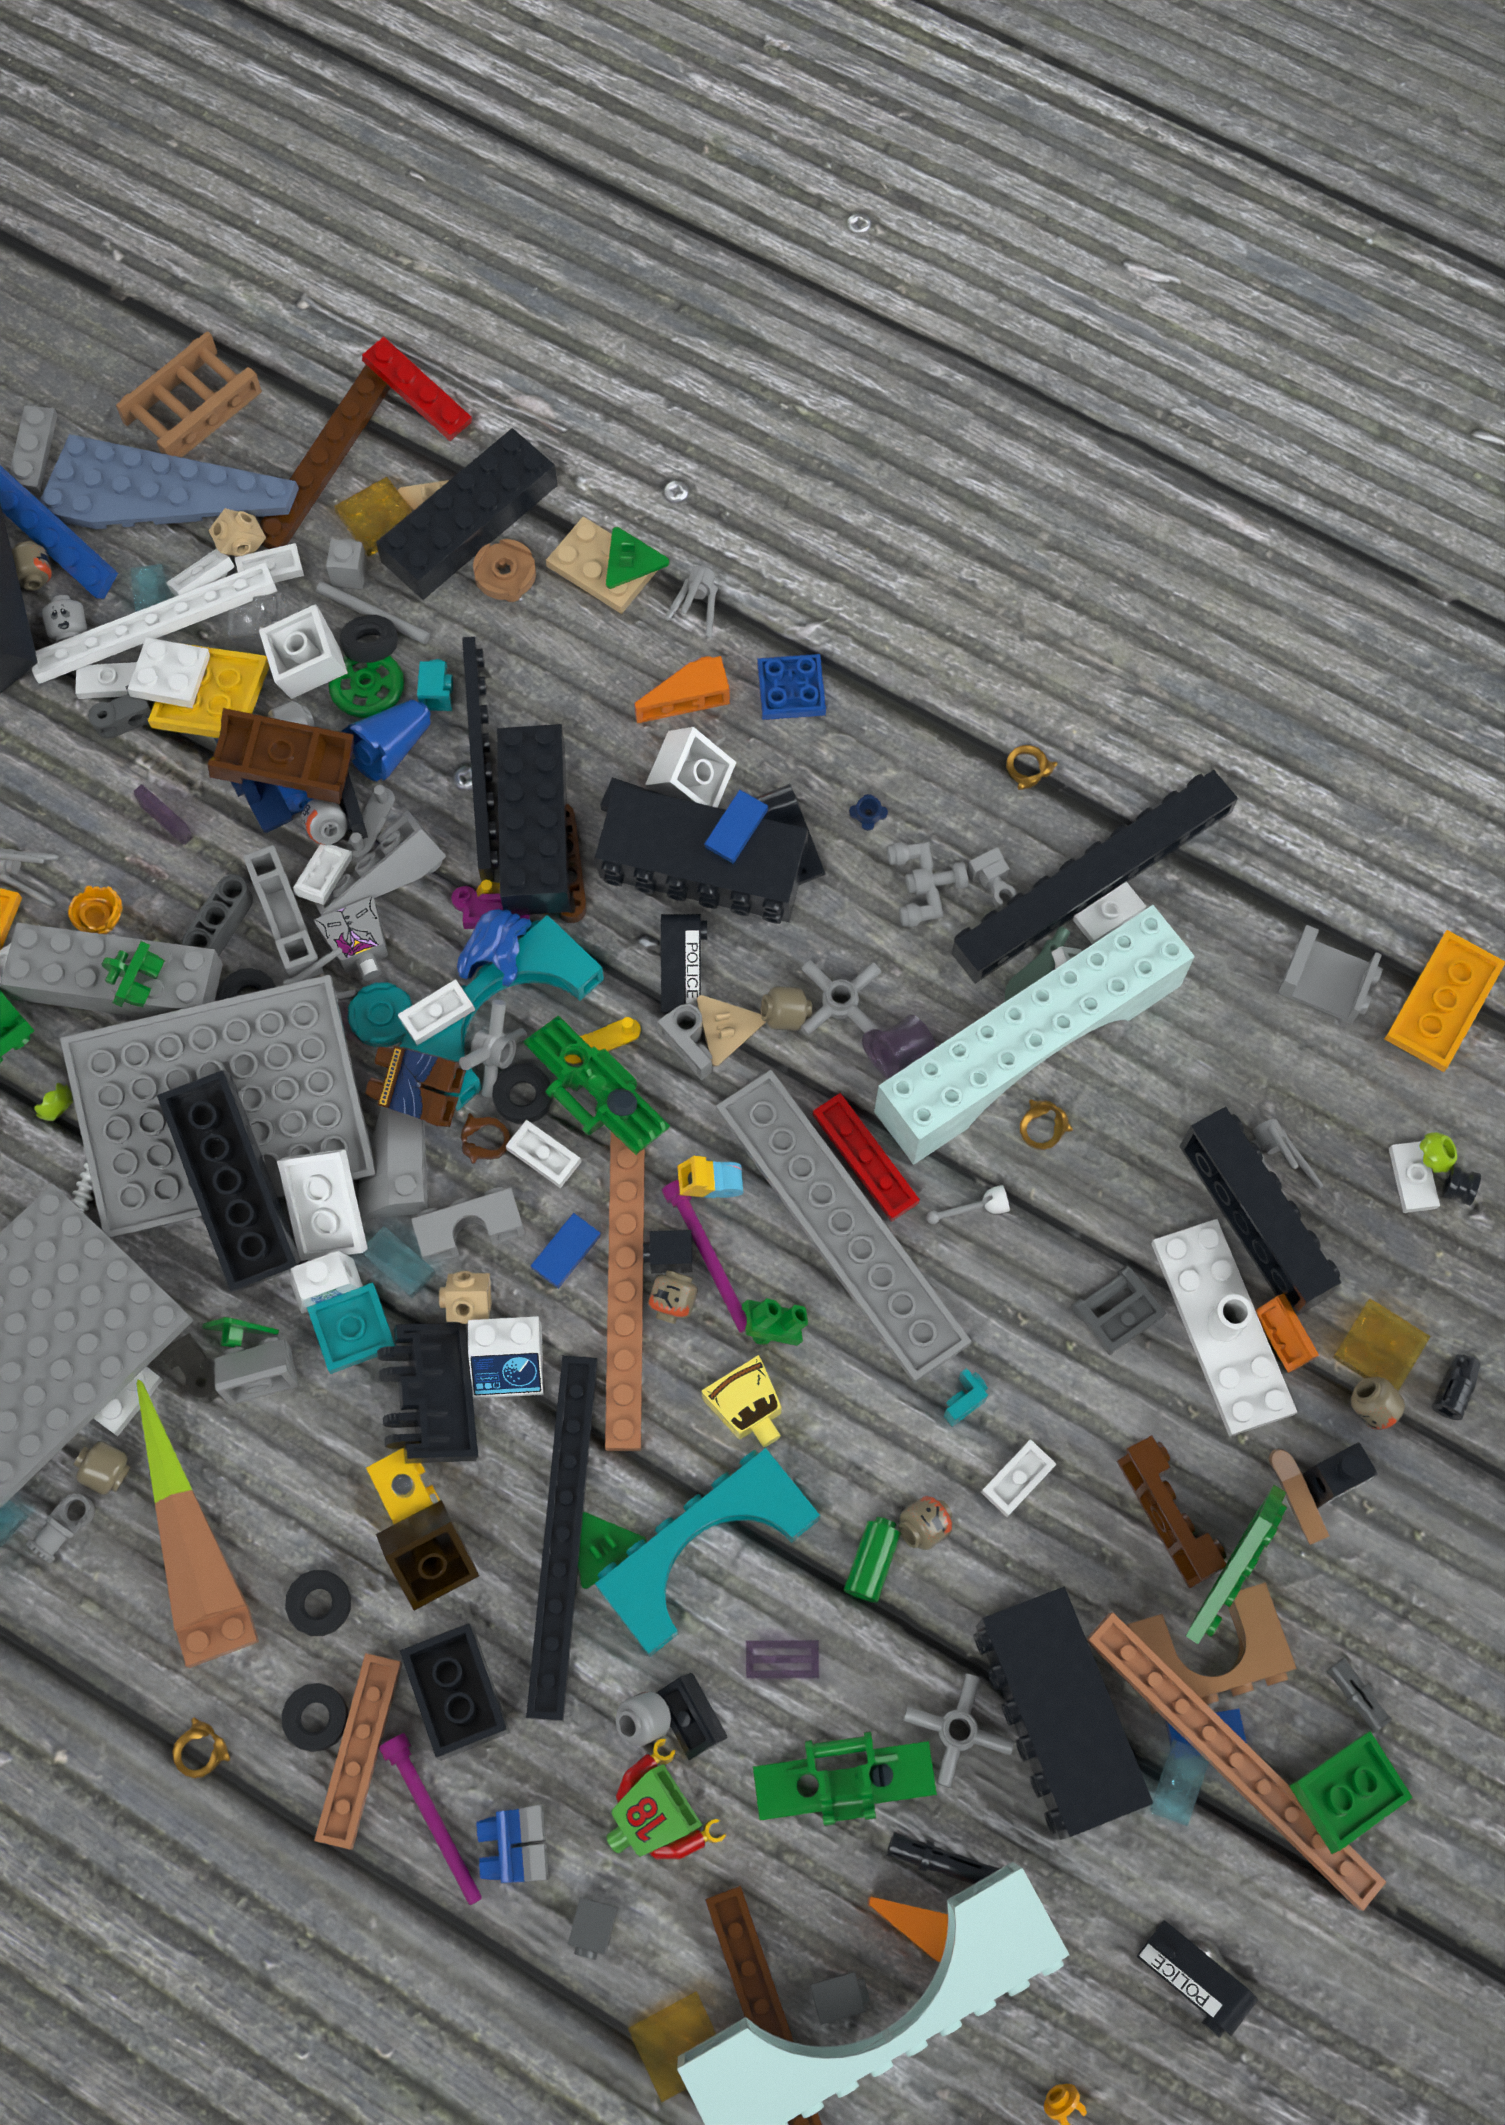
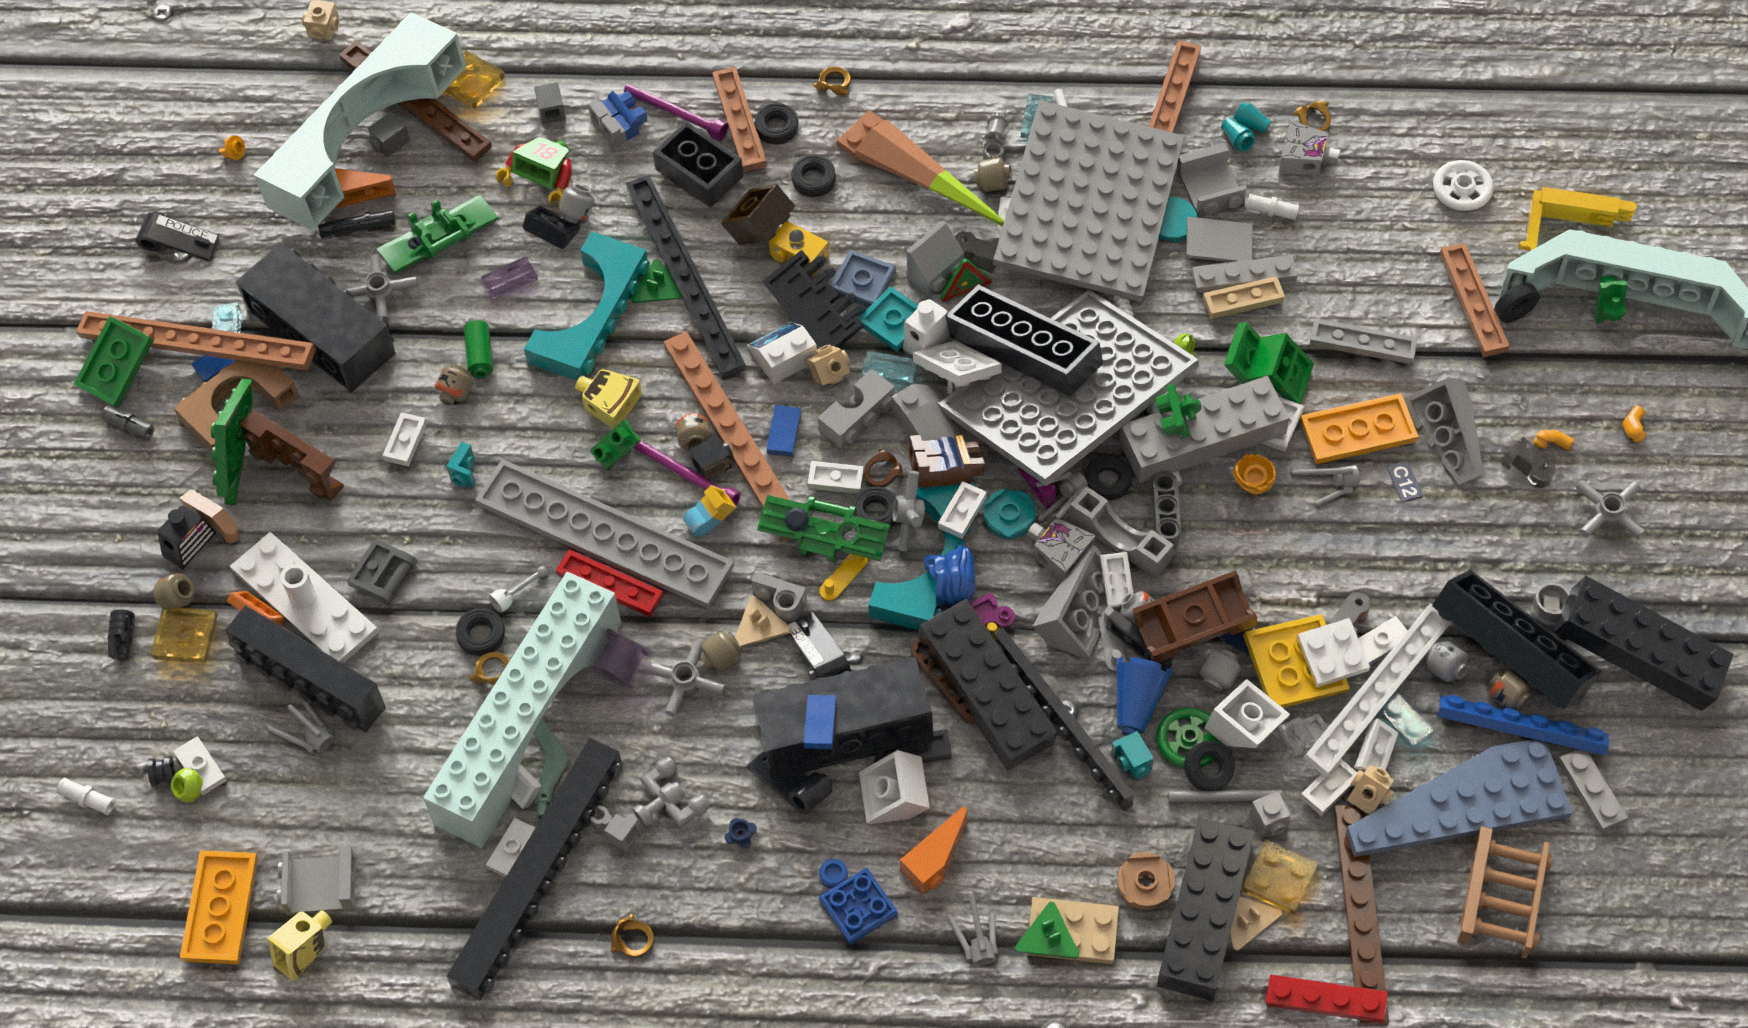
camera: 155 degrees right, 10 degrees down
clear purple tile [133,784,193,845] -> none
none -> light yellow torso [268,910,332,981]
none -> black tyre [456,608,505,656]
none -> blue tile [819,859,848,889]
none -> sand blue tile [831,250,896,307]

